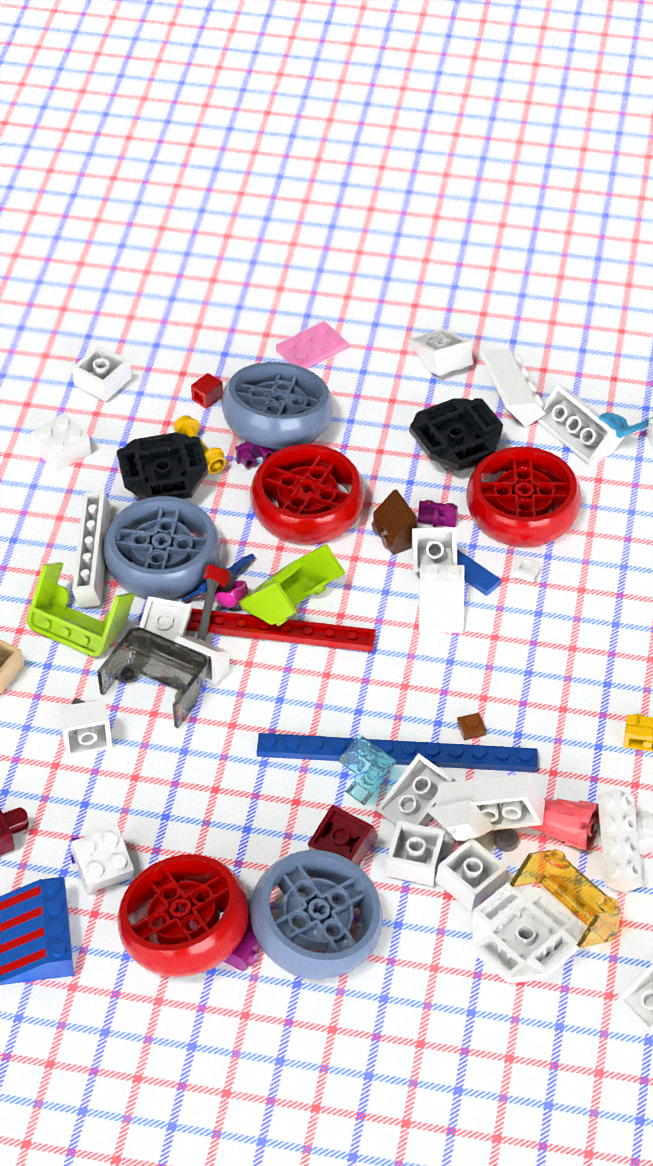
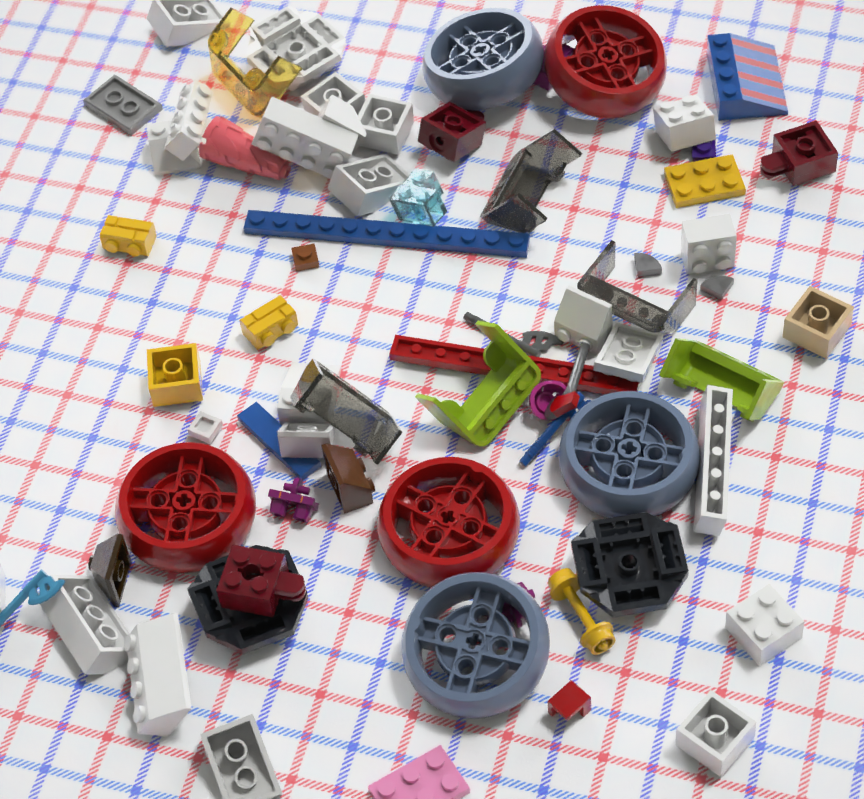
camera: 170 degrees left, 5 degrees up
none -> dark brown slope [88,534,132,607]
none -> yellow brick [146,343,203,407]
none -> dark red brick [216,545,306,617]
none -> yellow brick [239,295,298,350]
none -> clear smoke windscreen [290,358,403,465]
none -> dark grey piece [463,311,564,357]
none -> clear smoke windscreen [480,129,582,233]
none -> flat silver tile [634,253,662,277]
none -> yellow plate [664,154,746,208]

